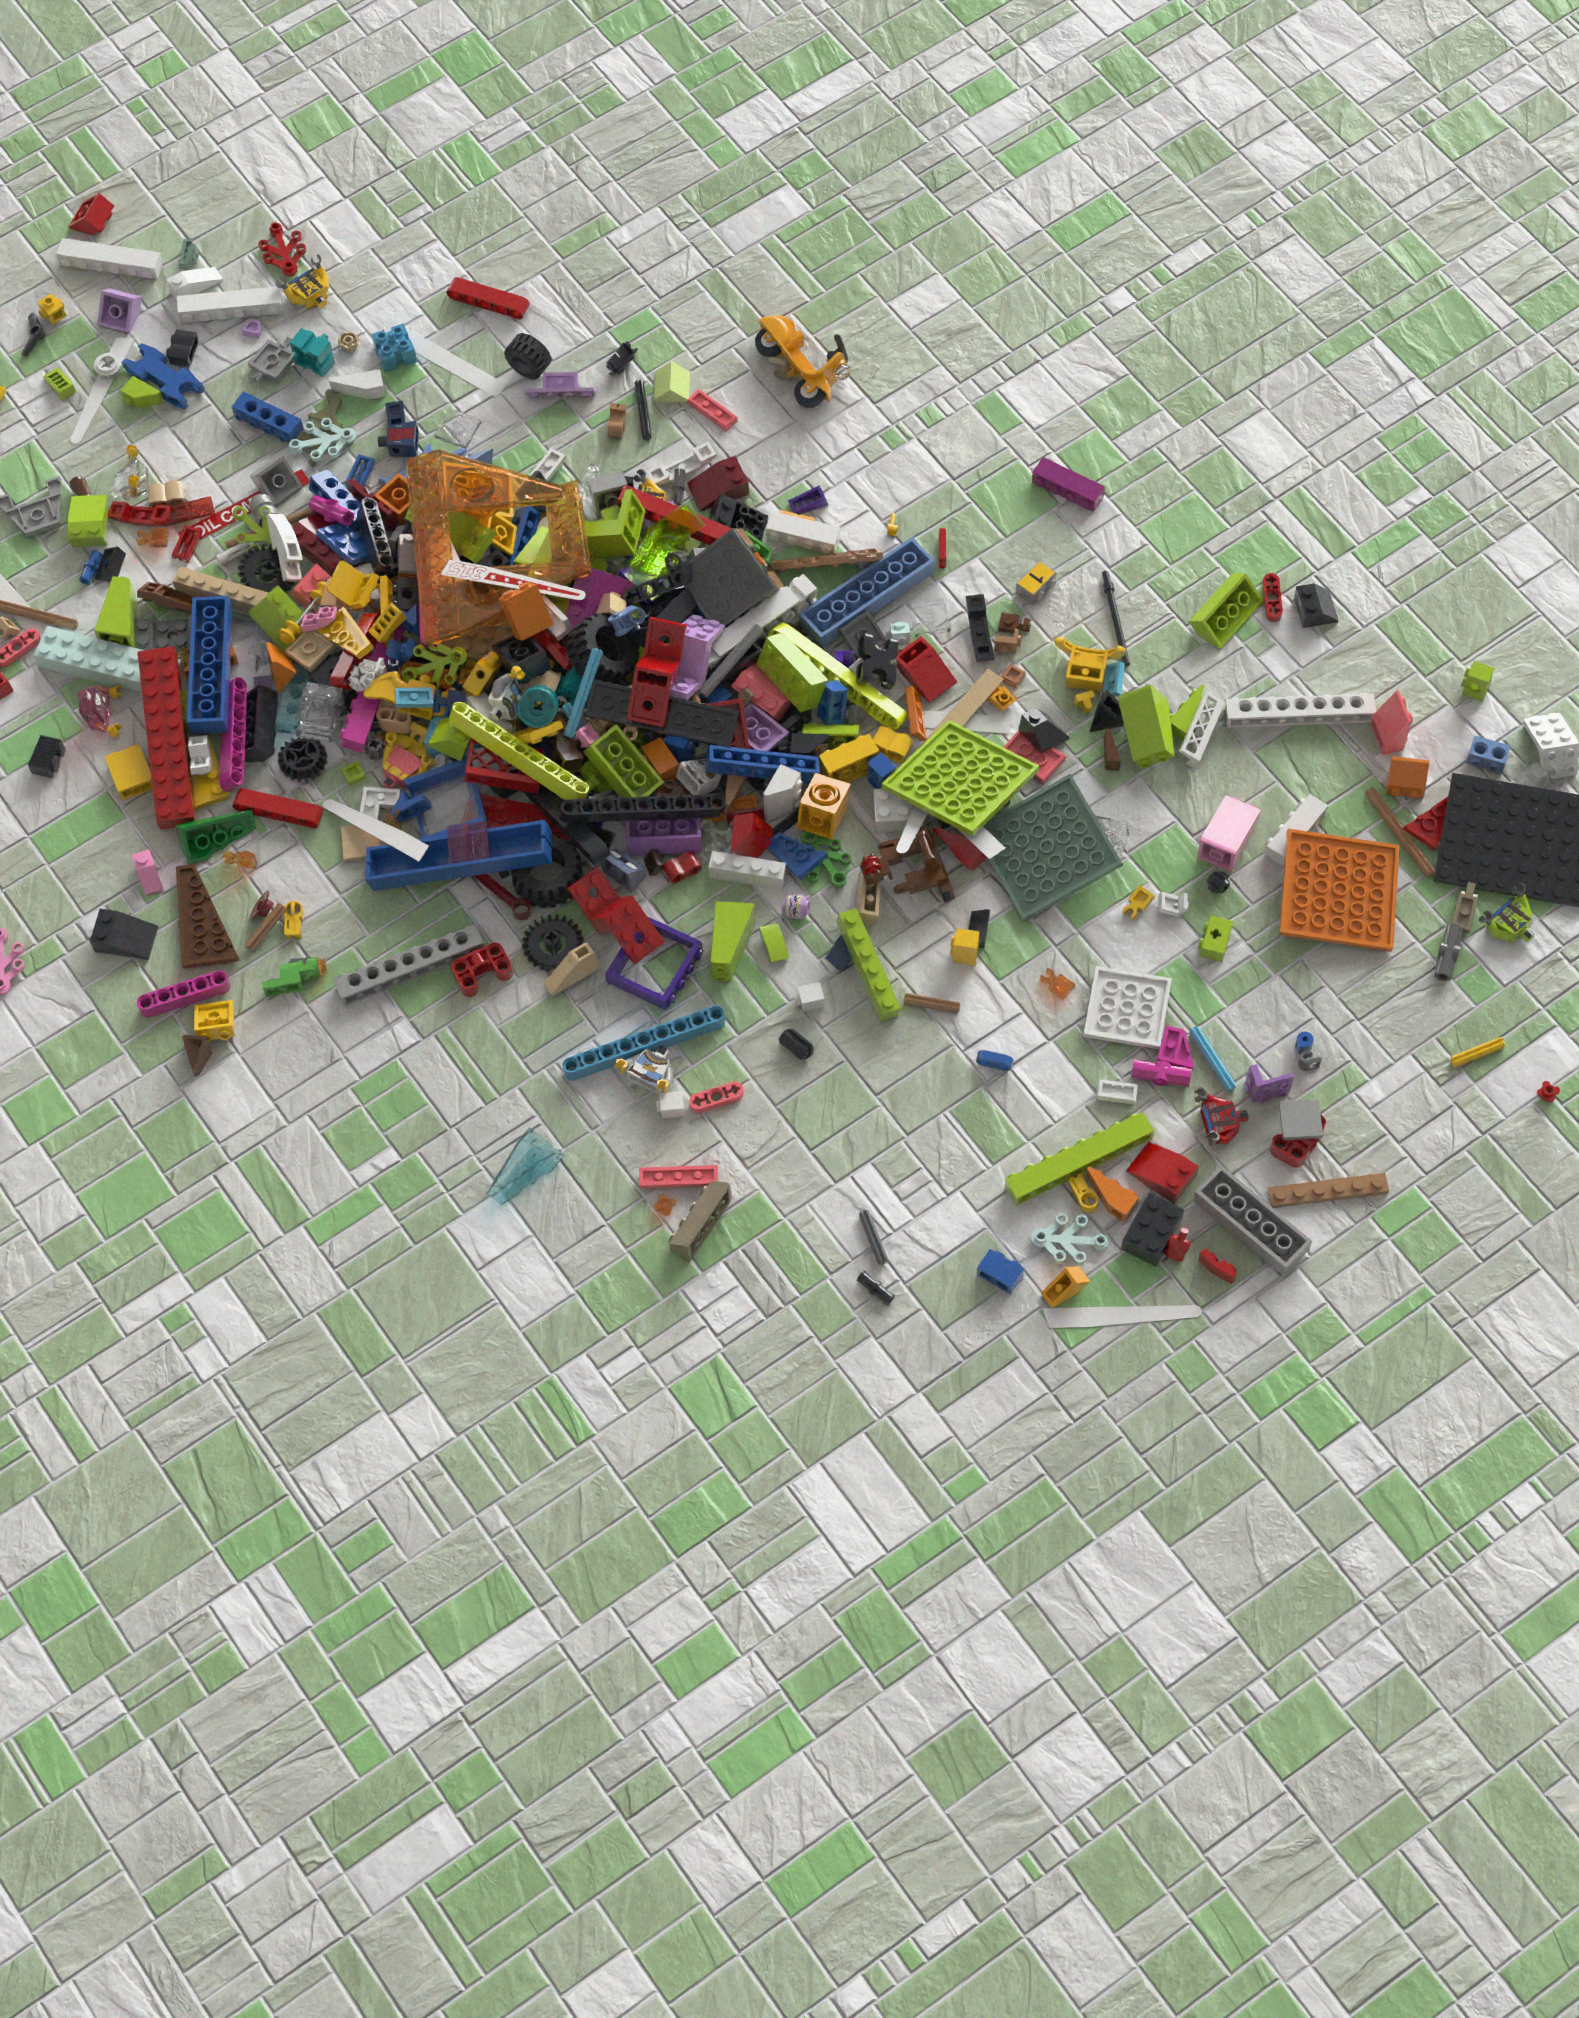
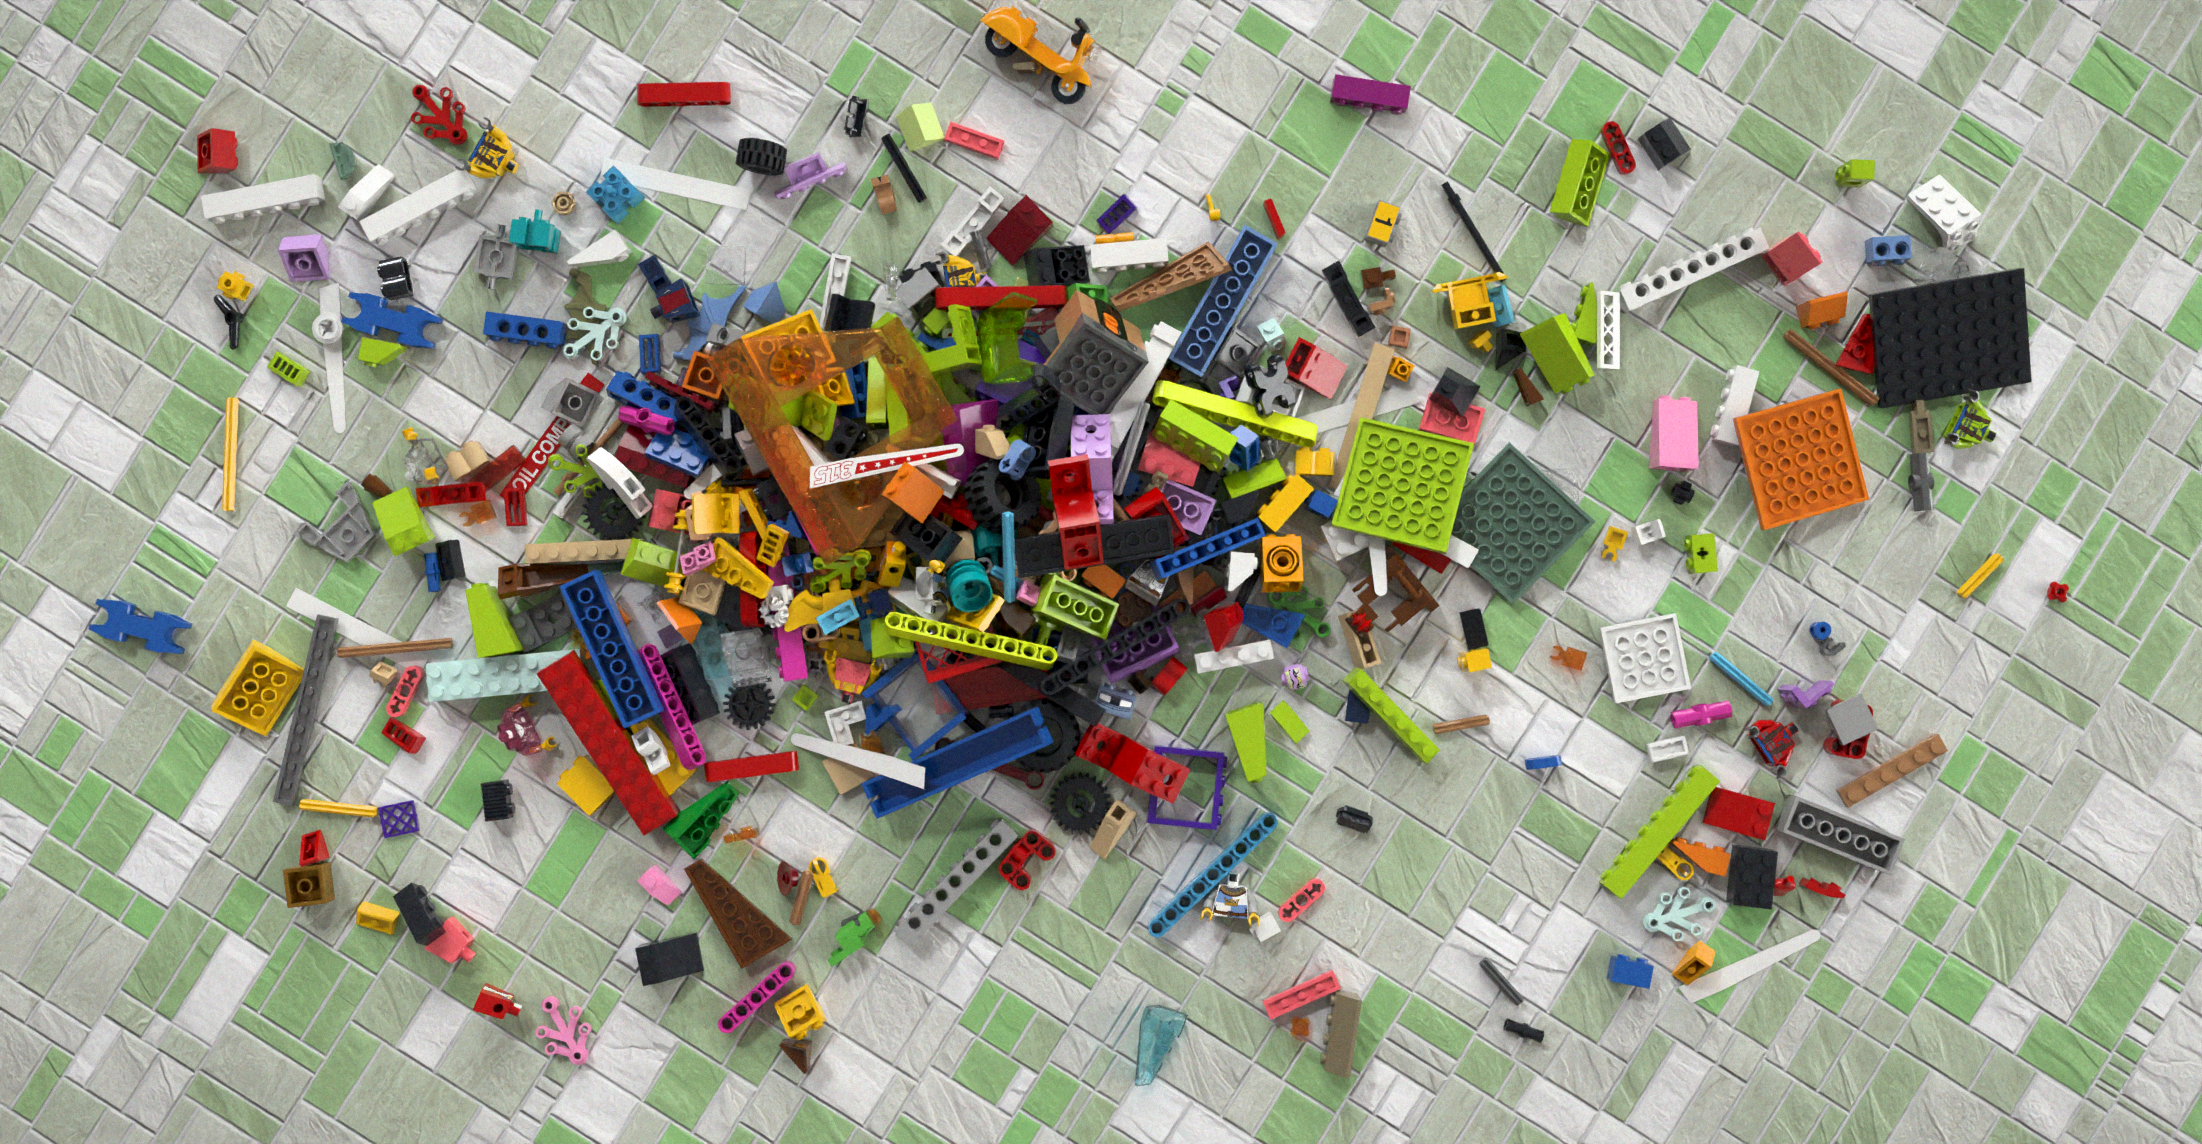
camera: 25 degrees left, 25 degrees up
lavender tile [242,320,262,338] -> none
clear pink slope [447,821,489,863] -> none
white brick [795,982,825,1012] -> none
orange plate [905,686,927,742] -> none
dark pink wing [1157,1025,1194,1071] -> none

